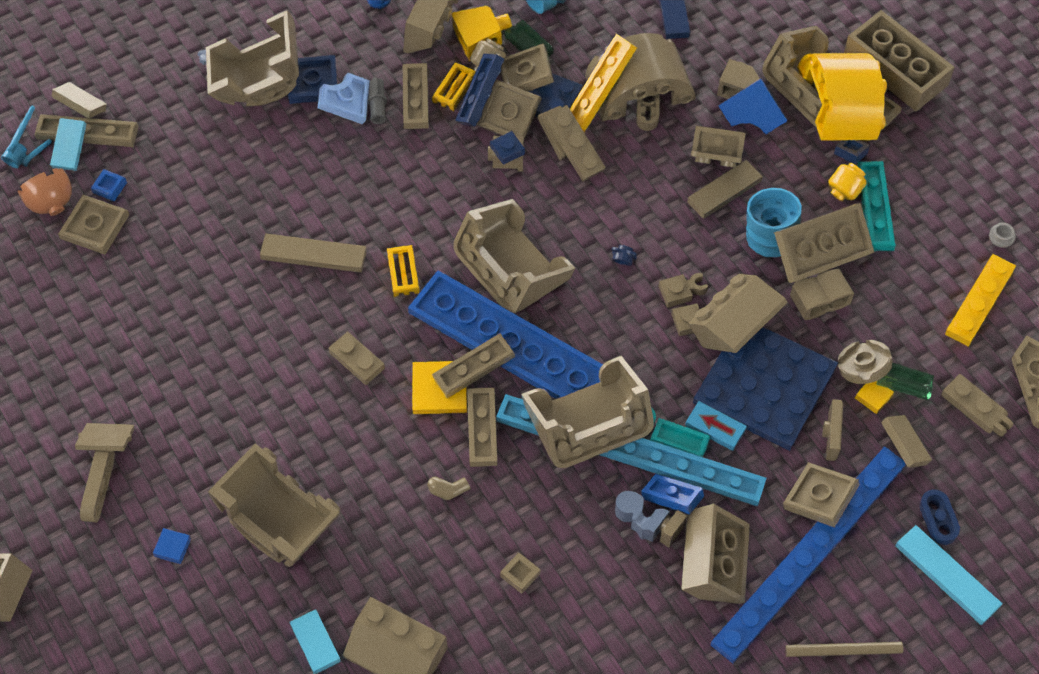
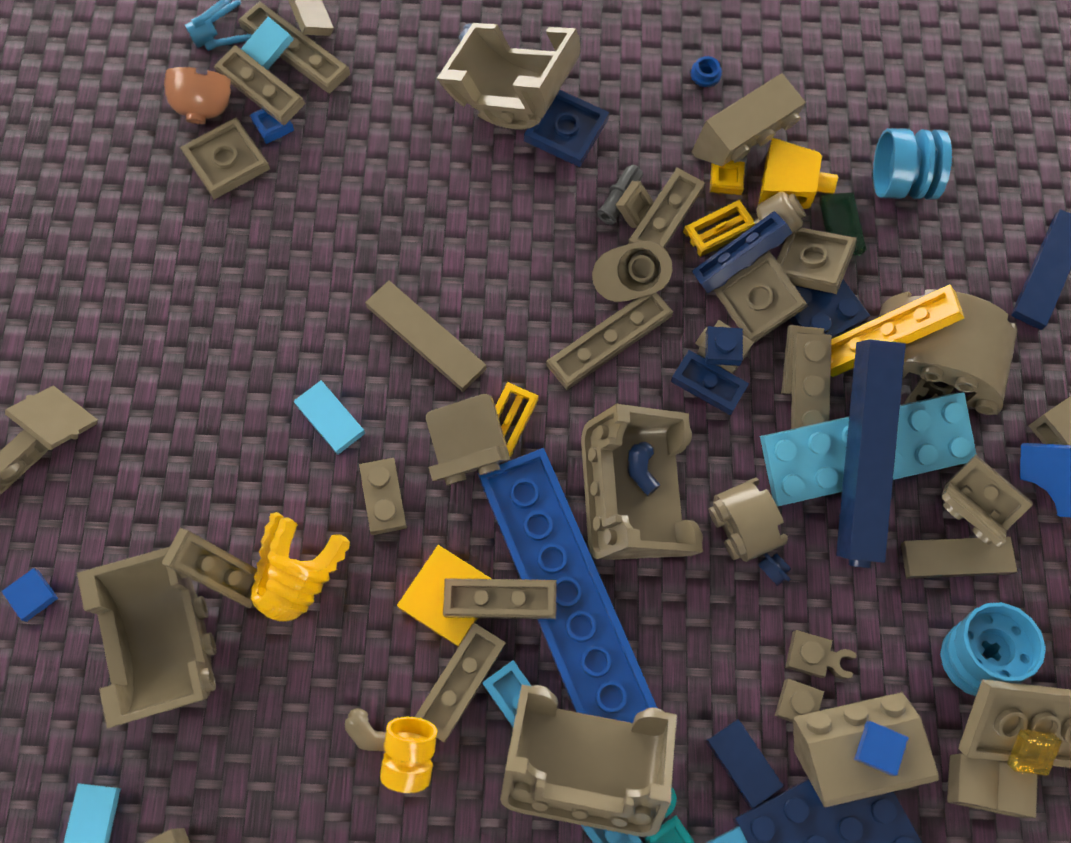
camera: 30 degrees right, 10 degrees up
light blue tile [318,73,370,124] -> none
none -> dark tan tile [161,528,258,608]
none -> dark tan tile [214,45,306,126]
none -> yellow hair [251,512,350,621]
none -> medium azure tile [294,380,365,455]
none -> yellow wheel [380,717,438,793]
none -> dark tan bracket [426,394,511,486]
none -> dark tan tile [546,292,673,390]
none -> dark tan piece [592,241,673,302]
none -> dark tan tile [616,181,654,228]
none -> dark blue arm [627,441,660,496]
none -> dark blue plate [670,350,749,416]
none -> dark blue tile [706,719,784,808]
none -> dark tan brick [708,478,788,562]
none -> yellow tile [710,161,745,195]
none -> medium azure plate [760,392,977,506]
none -> dark blue brick [836,339,906,568]
none -> blue tile [854,721,909,776]
none -> clear yellow tile [1007,729,1062,776]

